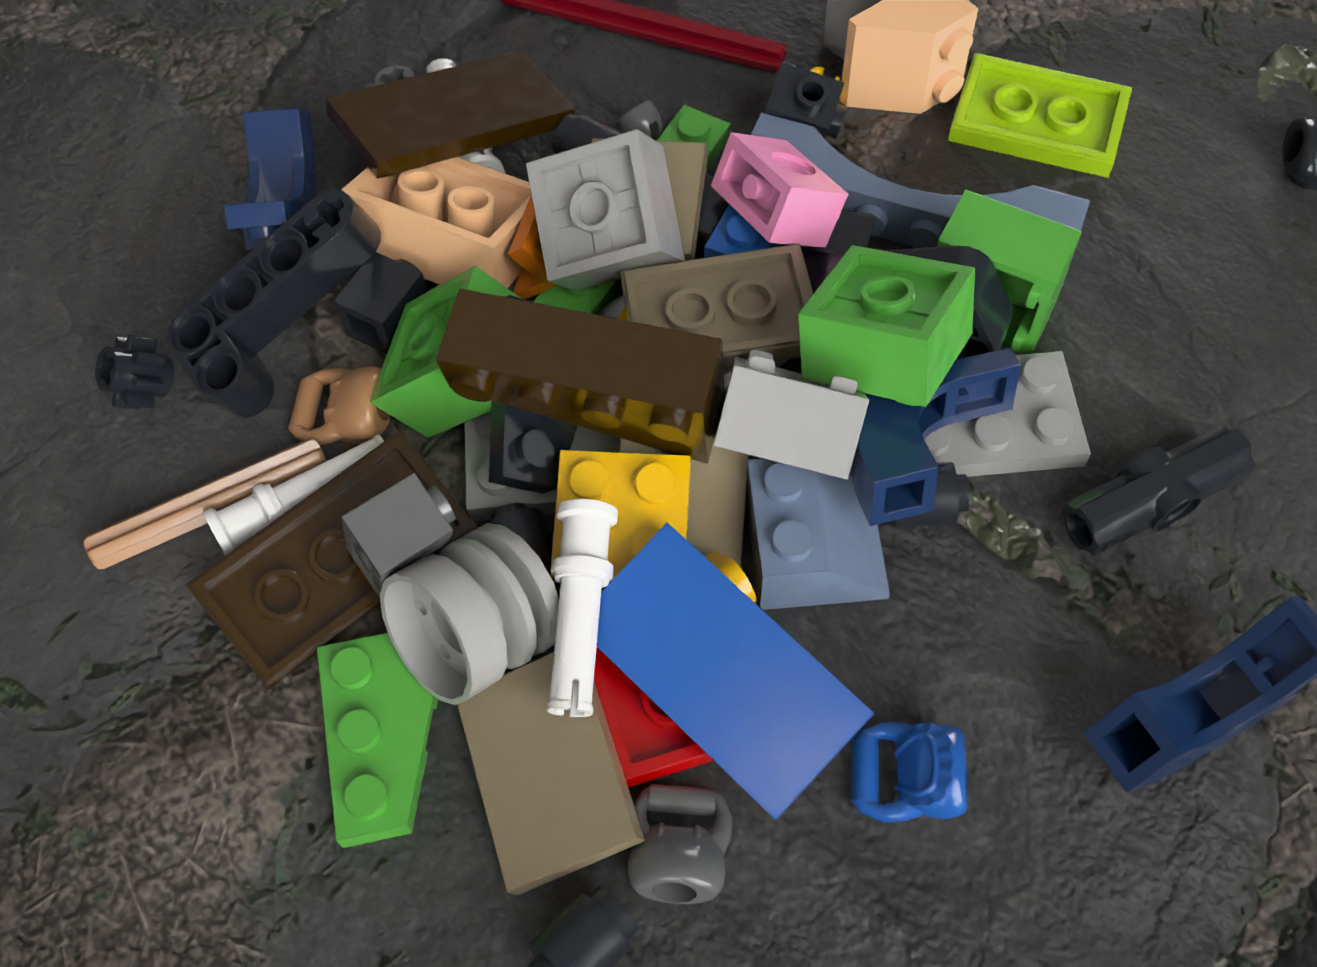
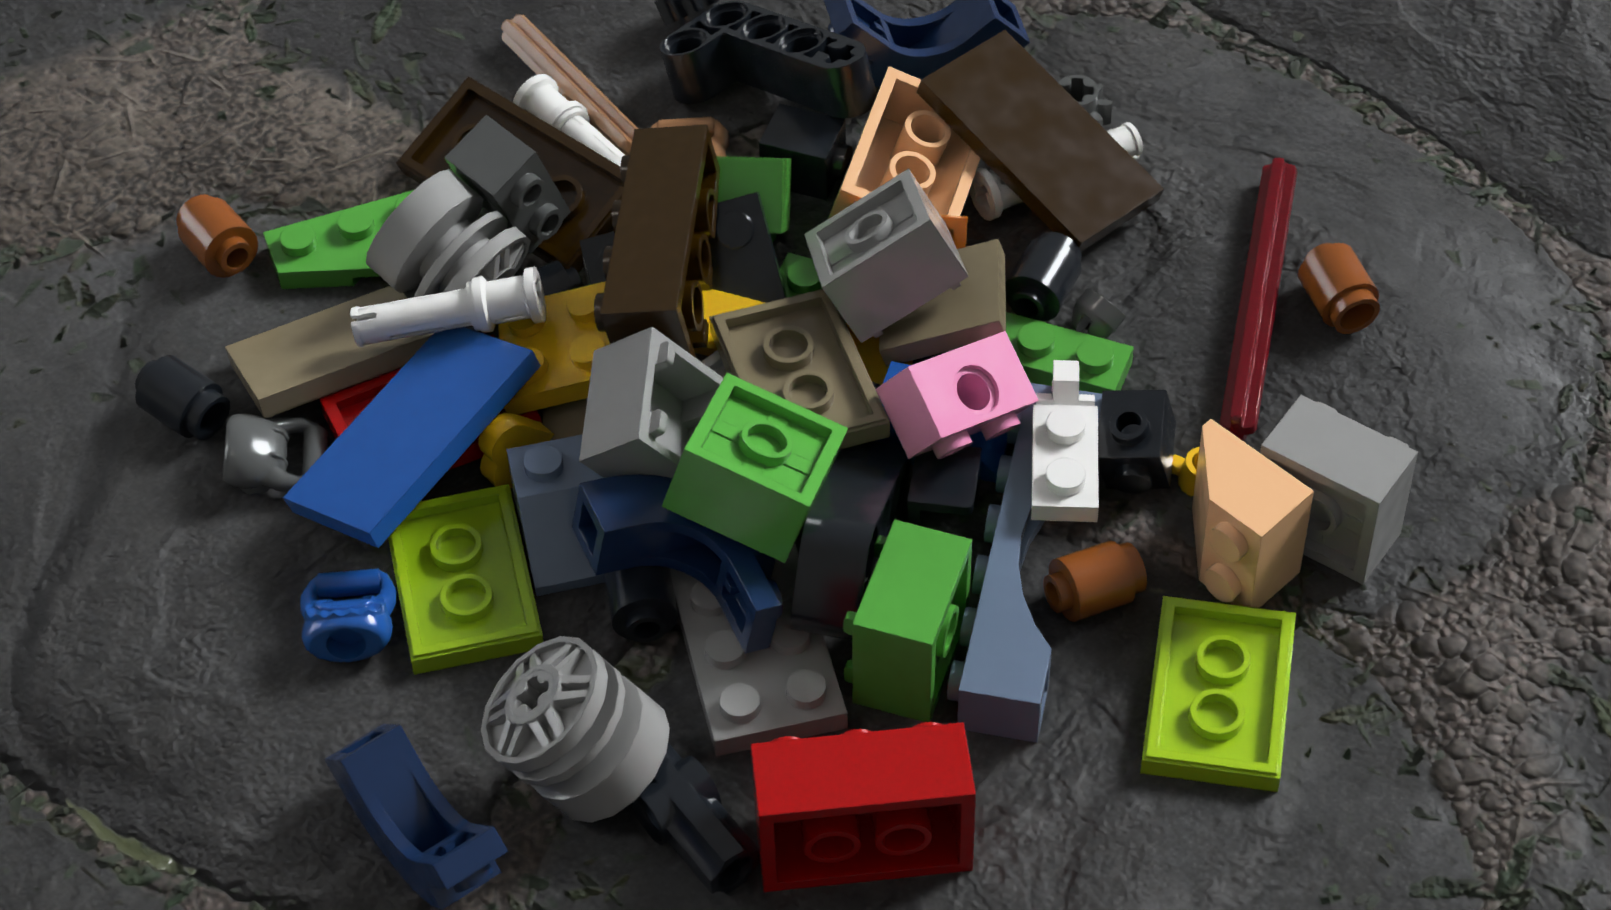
camera: 80 degrees right, 10 degrees down
none -> dark orange brick [176,195,258,278]
none -> lime tile [388,484,544,675]
none -> light grey wheel [481,636,670,823]
none -> red brick [751,722,976,892]
none -> white hinge [1031,360,1099,522]
none -> dark orange brick [1043,540,1147,622]

